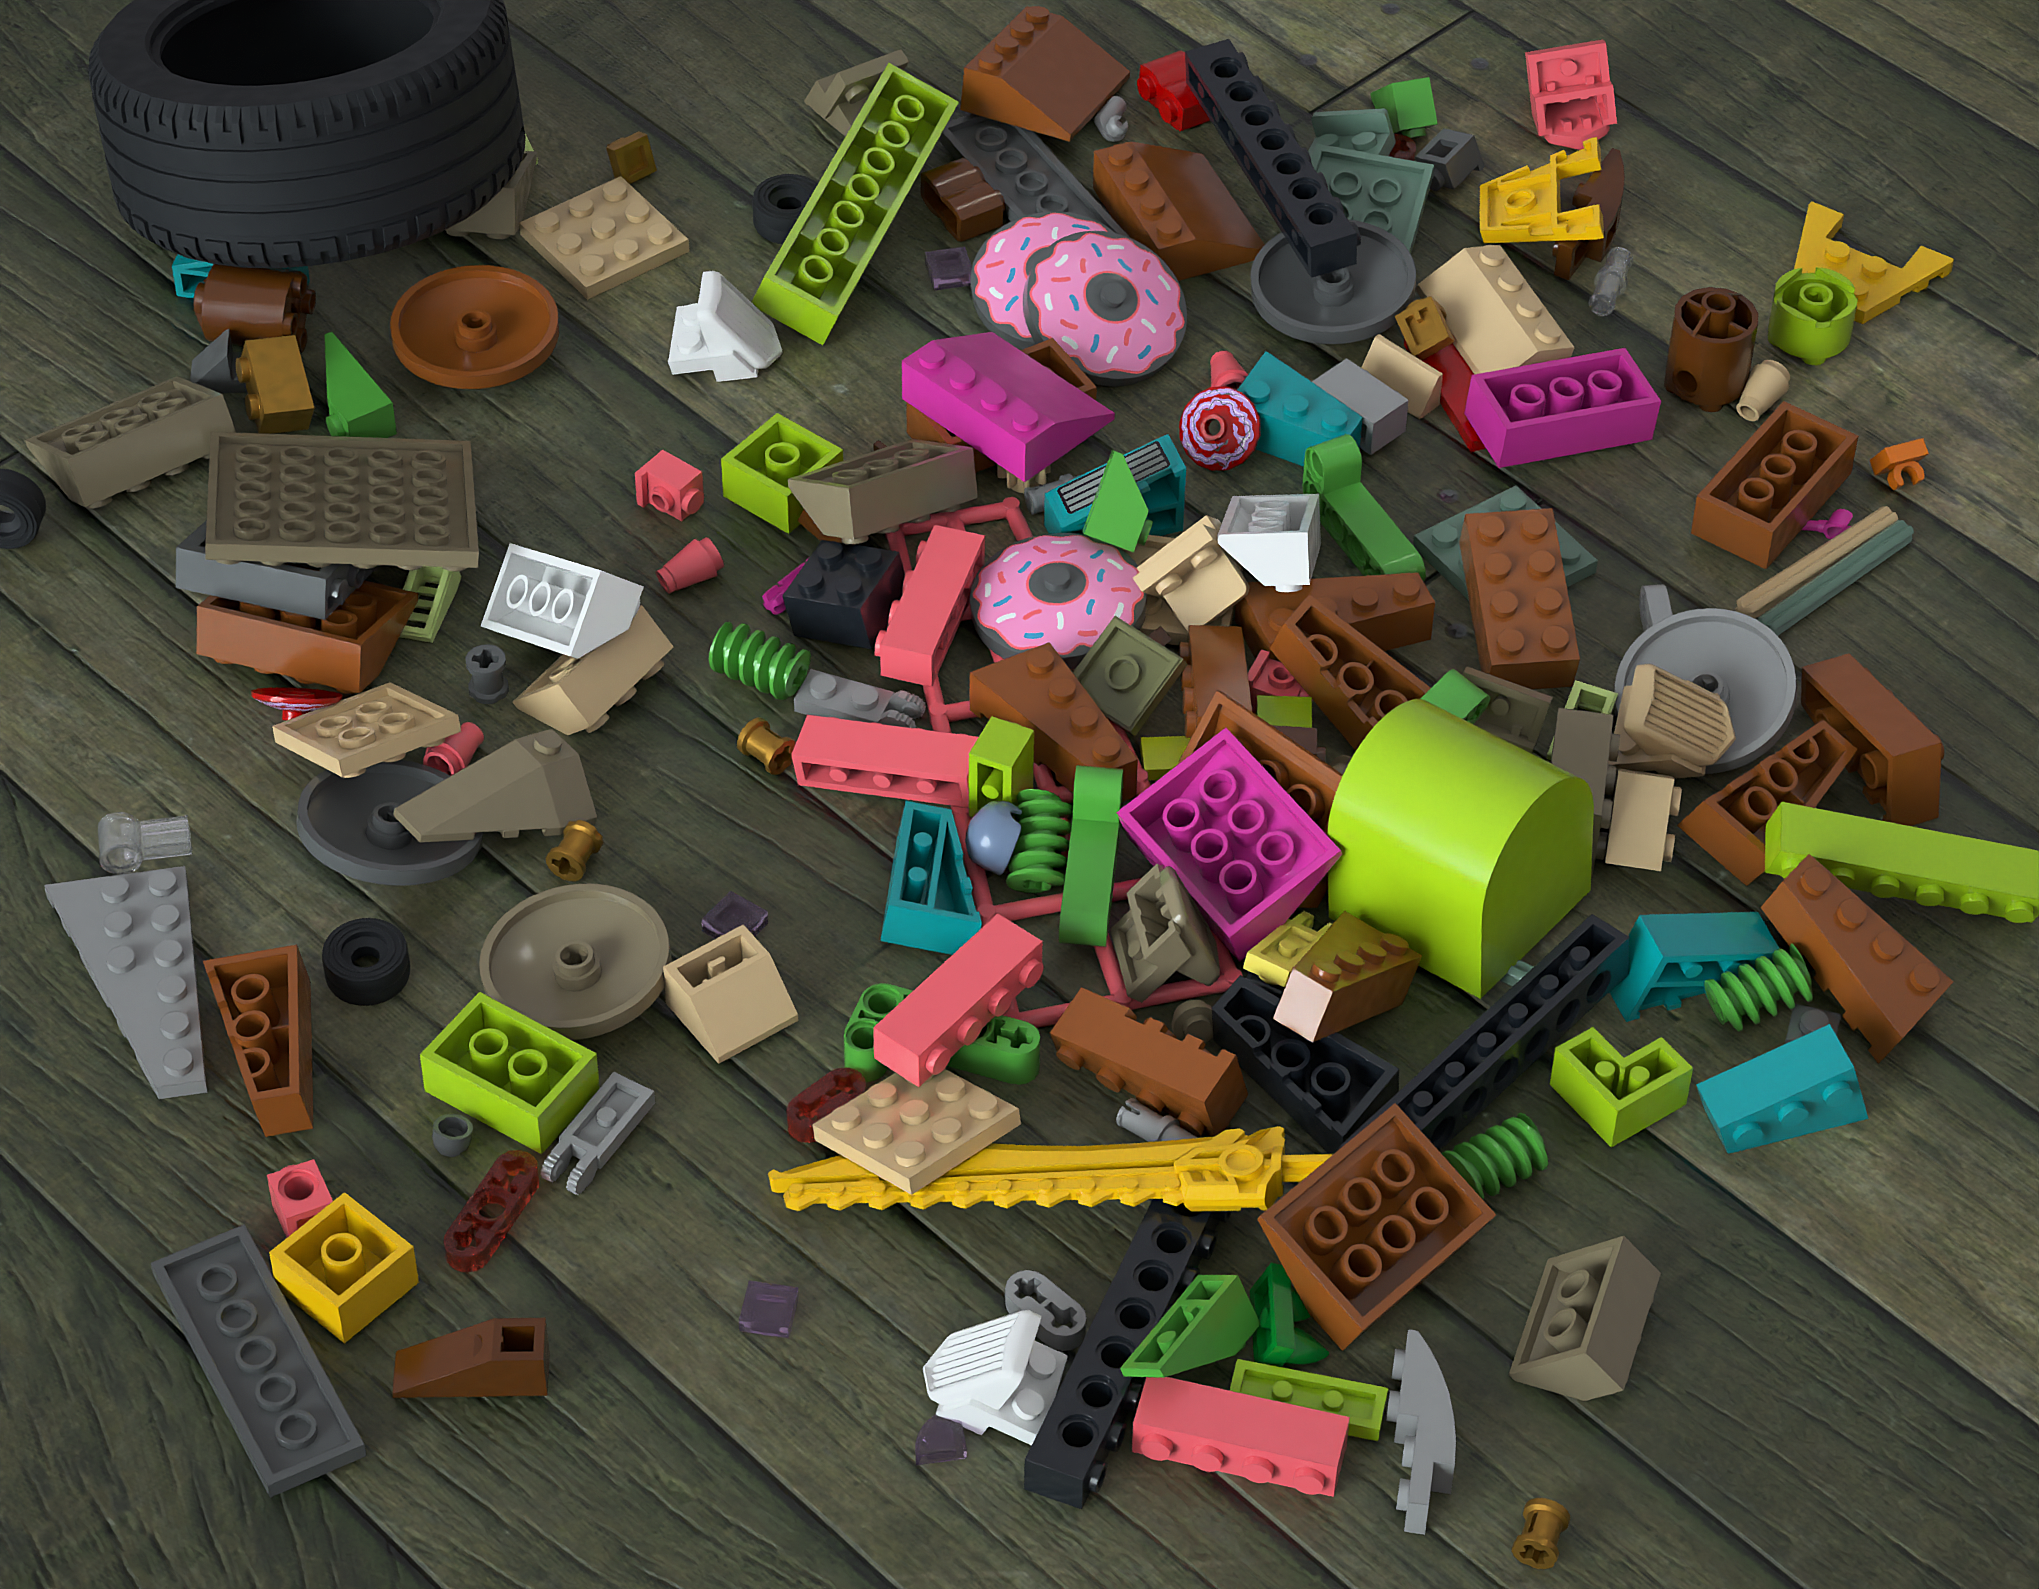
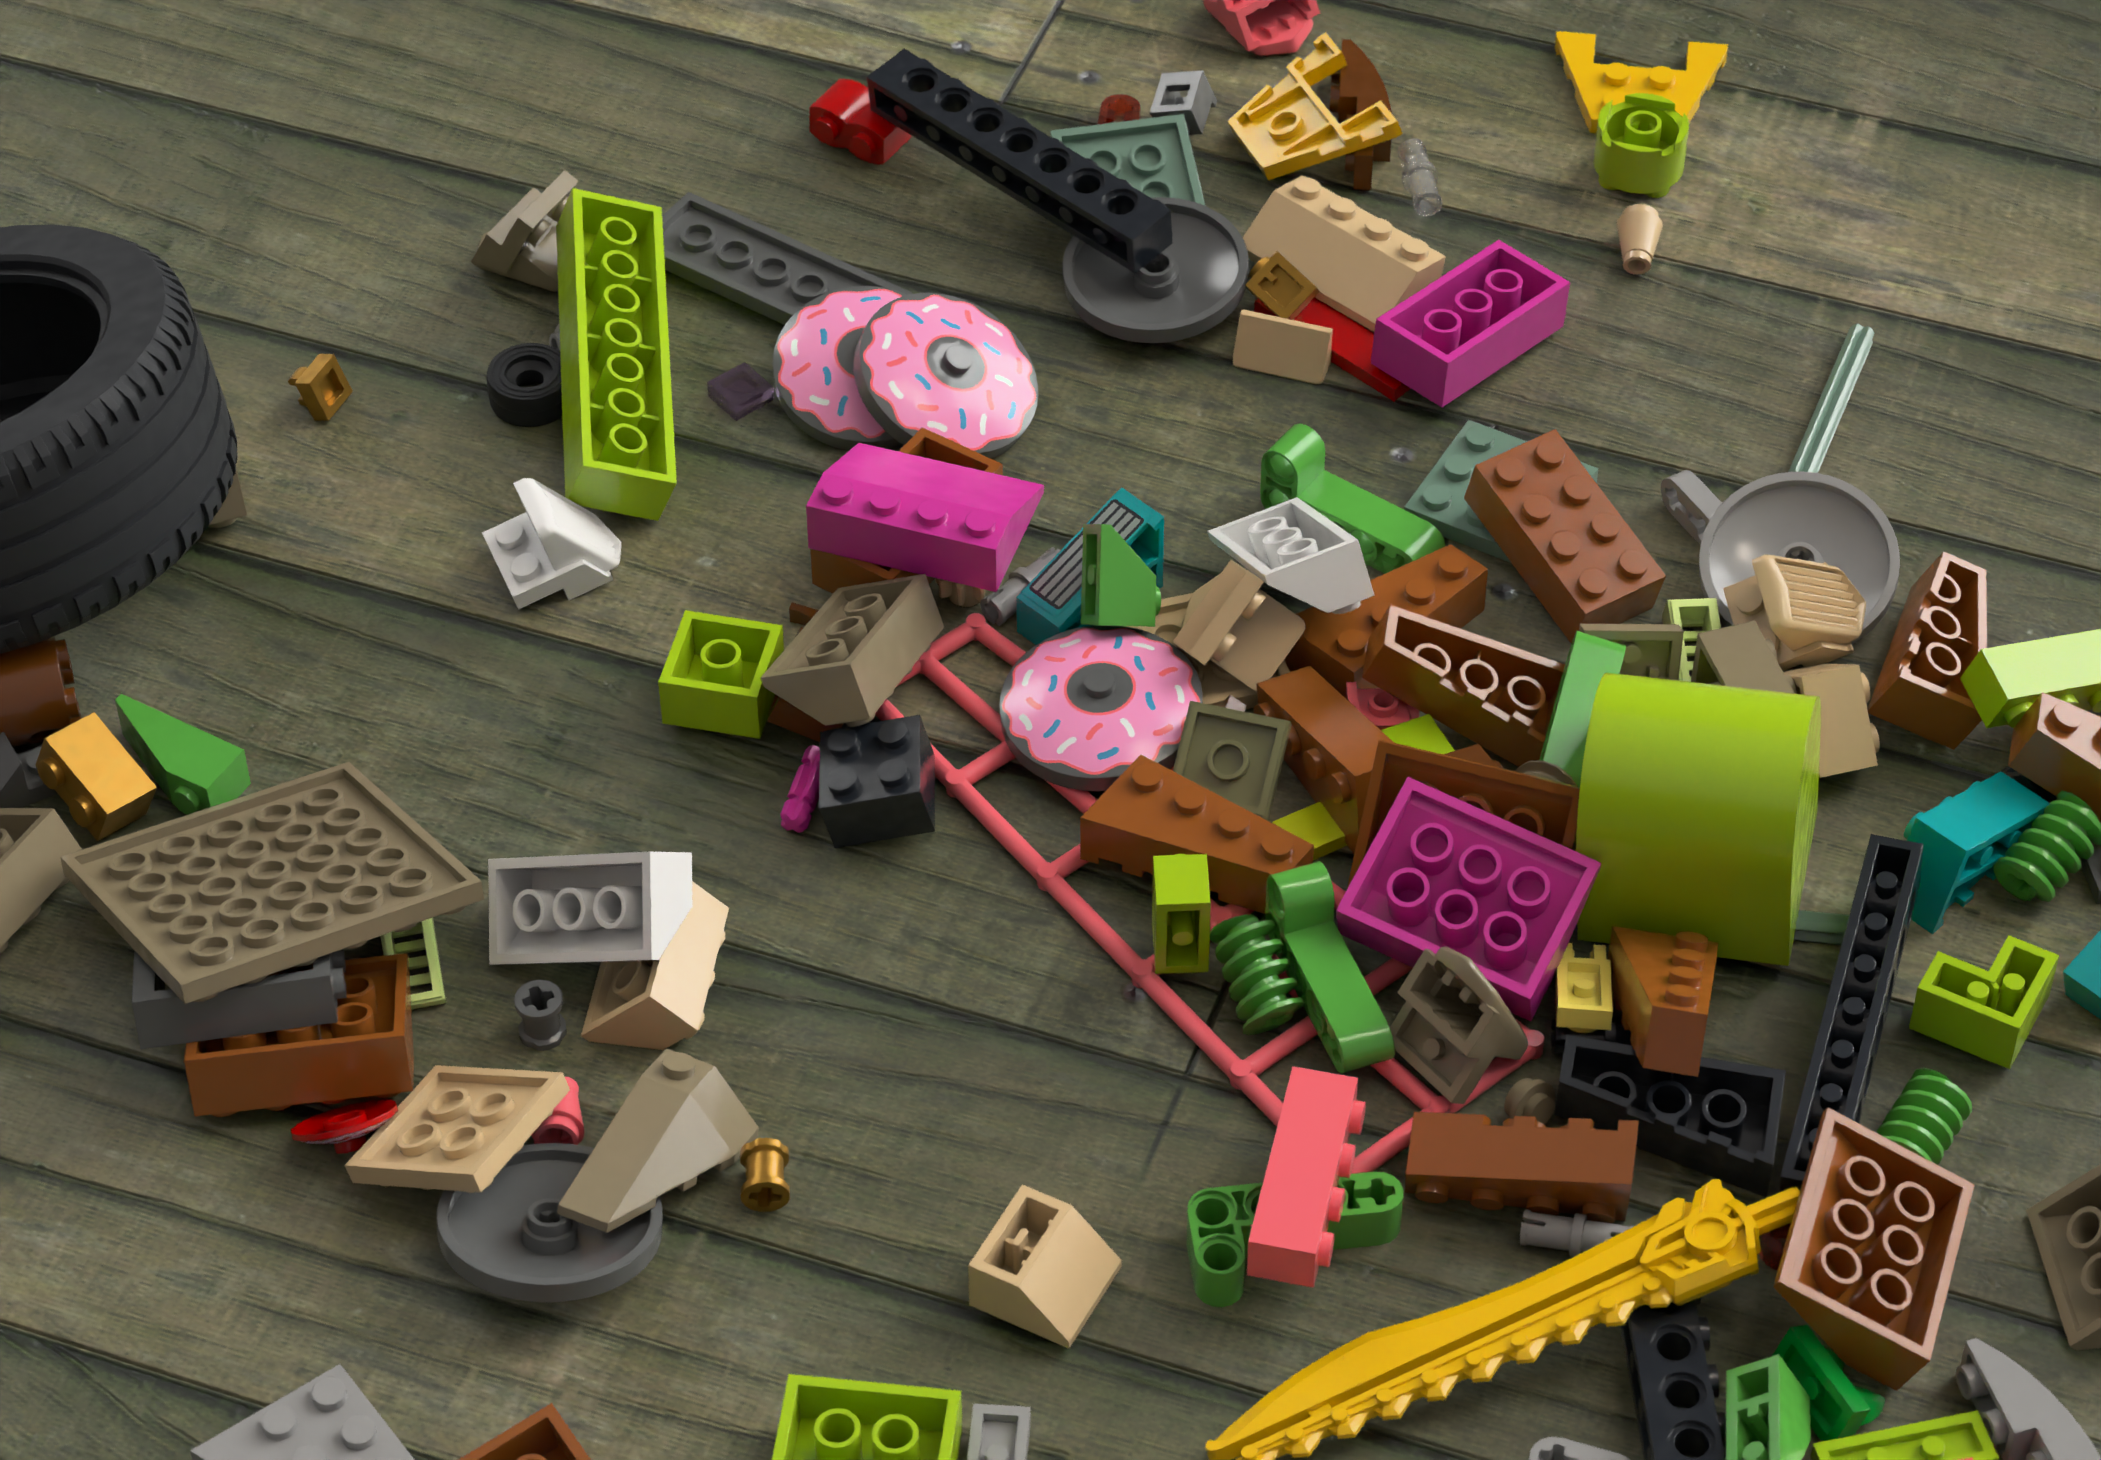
camera: 25 degrees left, 0 degrees up
clear piece [98,812,193,874] -> none
black tyre [322,918,410,1006] -> none
dark orange dish [390,265,559,389] -> none
dark tan dish [479,883,672,1040] -> none
tan plate [519,176,689,300] -> none
coral brick [635,450,704,522] -> none
coral cone [656,537,724,594] -> none
clear purple tile [702,891,768,939] -> none
bright green piece [708,622,811,700] -> none
pearl gold bush [737,717,796,775] -> none
clear red beam [786,1067,866,1143] -> none
coral brick [791,715,979,808] -> none
light grey hinge [794,669,926,728] -> none
tan plate [812,1069,1021,1195] -> none
coral brick [875,524,985,687] -> none
teal wedge [880,801,982,955] -> none
reddish brown brick [920,158,1006,242] -> none
dark orange slope [960,6,1130,142] -> none
sand blue hair [965,801,1022,875] -> none
dark orange slope [1093,141,1265,281] -> none
light grey arm [1094,96,1128,142] -> none
dish [1179,386,1261,471] -> none
coral cone [1210,351,1248,390] -> none
teal wedge [1237,351,1363,467] -> none
sand green bracket [1308,108,1396,158] -> none
light grey brick [1312,358,1409,455] -> none
bright green slope [1370,77,1438,140] -> none
reddish brown cylinder [1664,287,1758,412] -> none
dark orange brick [1691,401,1859,569] -> none
tan axle [1735,506,1898,619] -> none
dark orange wedge [1801,653,1944,826] -> none
dark pink hand [1802,509,1853,539] -> none
orange tile [1870,438,1929,490] -> none

